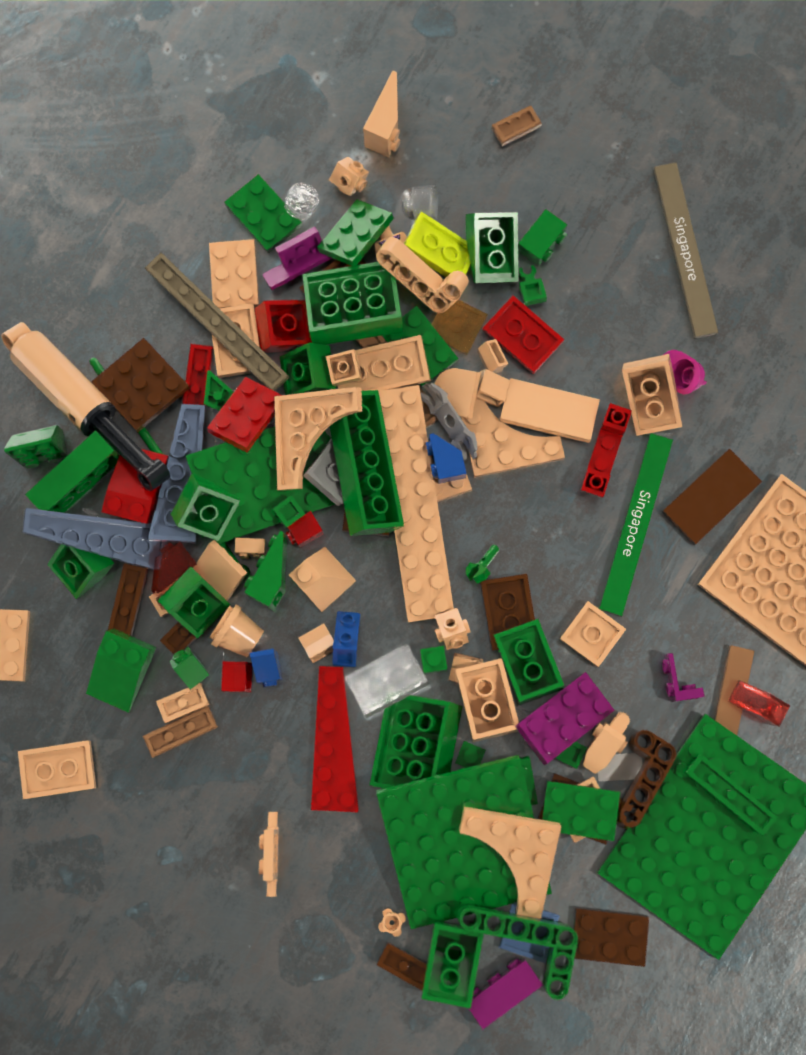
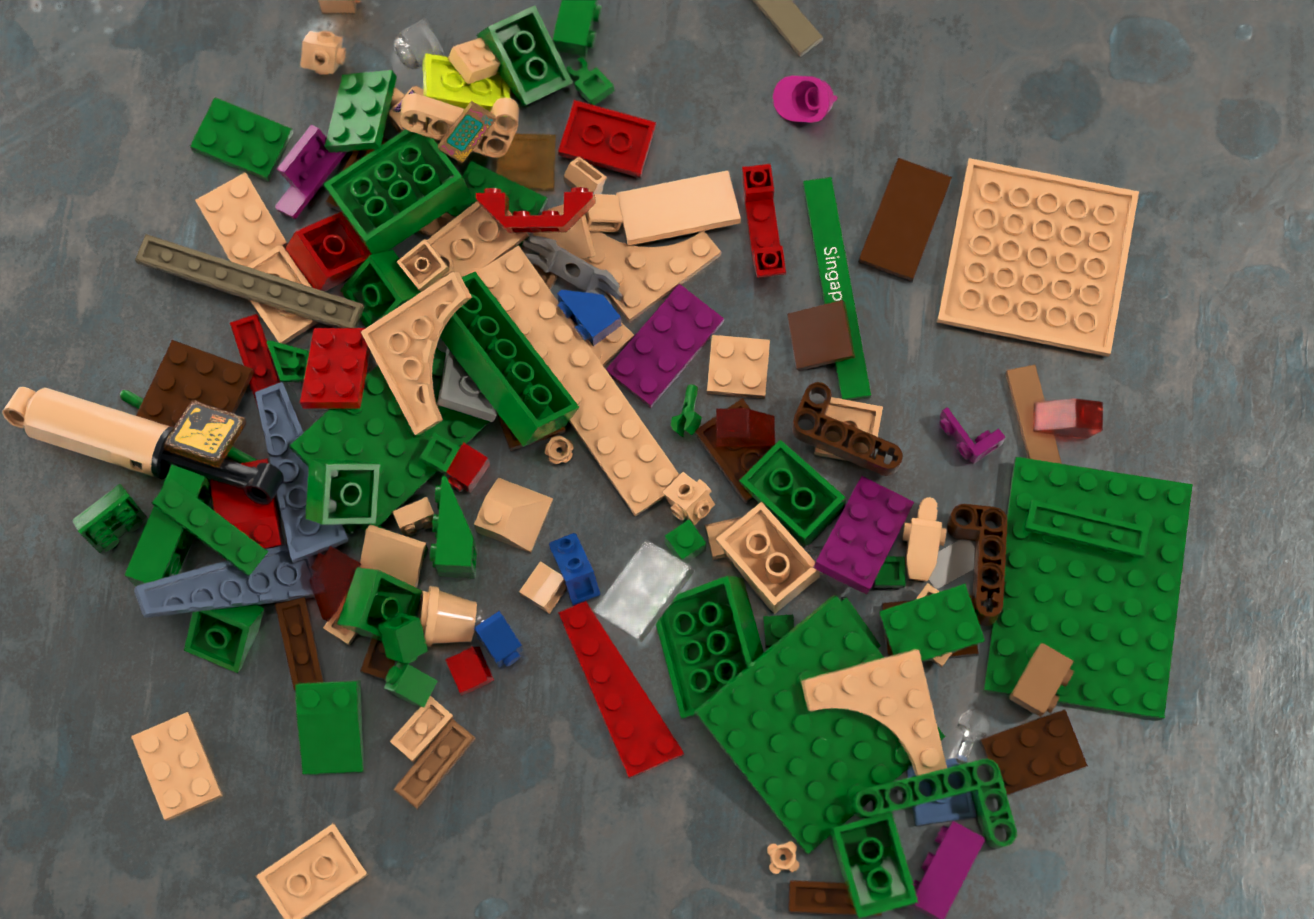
camera: 30 degrees left, 5 degrees down
light nougat plate [259,812,279,897] -> none
clear wheel [284,183,319,219] -> none
light nougat slope [622,354,682,436] -> none
none -> green plate [152,479,268,577]
none -> tile [164,400,246,468]
none -> green brick [378,613,428,664]
none -> tile [438,101,496,164]
none -> light nougat piece [448,38,501,84]
none -> red slope [476,187,596,233]
none -> light nougat plate [545,436,574,464]
none -> magenta plate [606,284,724,408]
none -> light nougat plate [707,335,770,399]
none -> clear red slope [715,408,775,447]
none -> reddish brown tile [787,300,855,371]
none -> reddish brown beam [792,382,903,476]
none -> clear bar [956,709,990,764]
none -> medium nougat brick [1009,643,1074,717]

